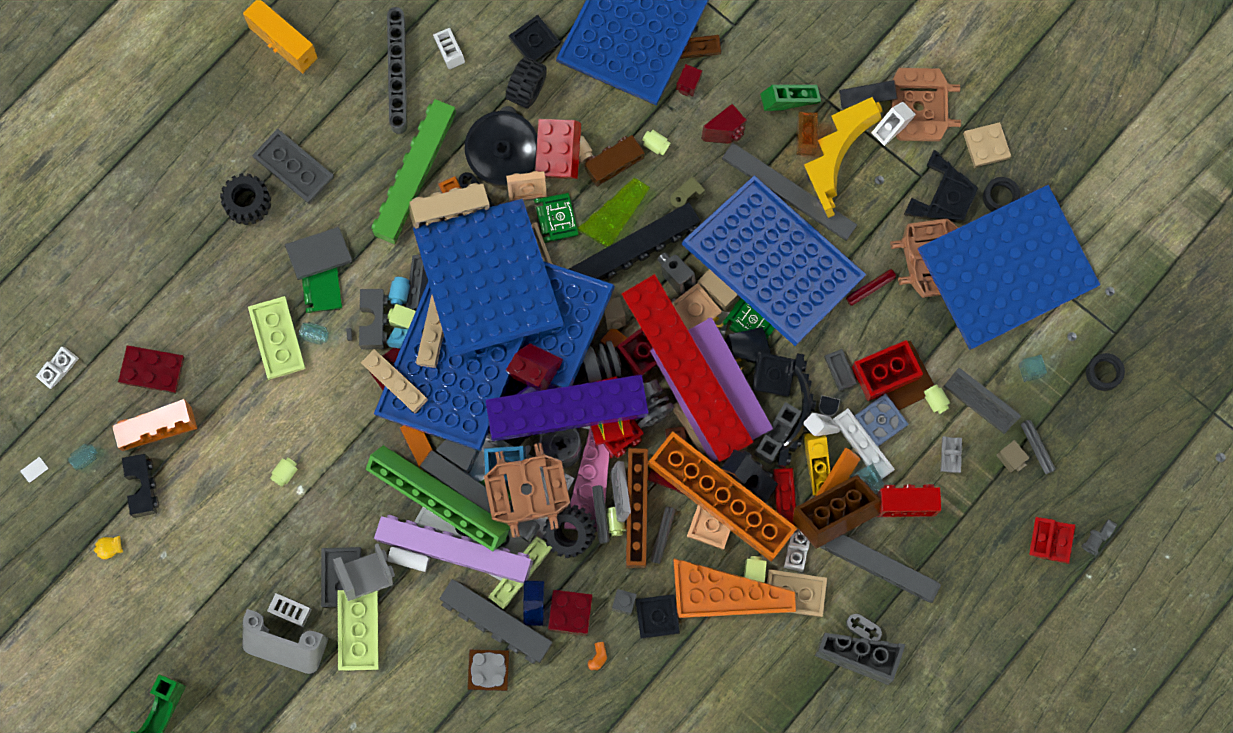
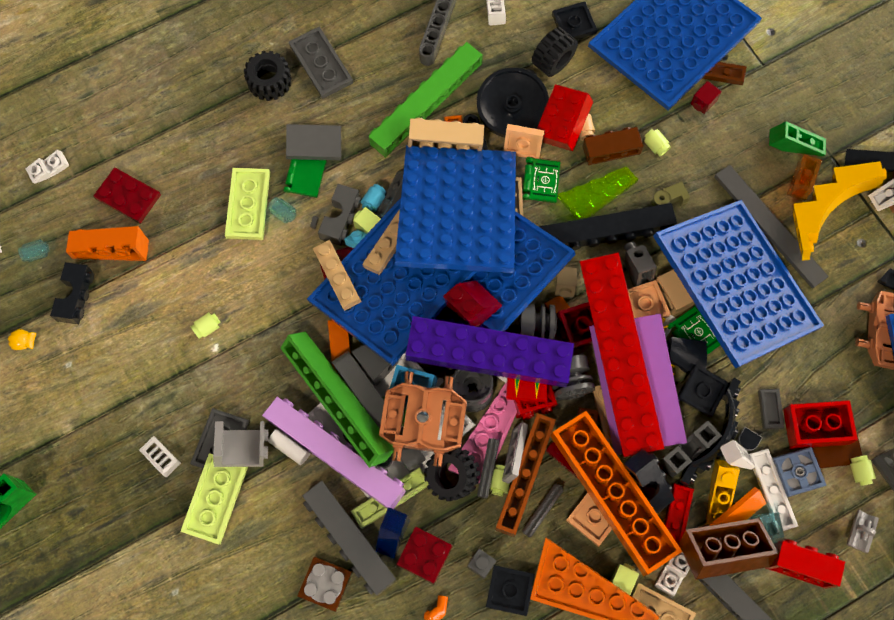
camera: 25 degrees right, 5 degrees down
light grey windscreen [242,609,329,674] -> none
dark red slope [701,104,747,144] -> none
dark red axle [846,269,896,306] -> none

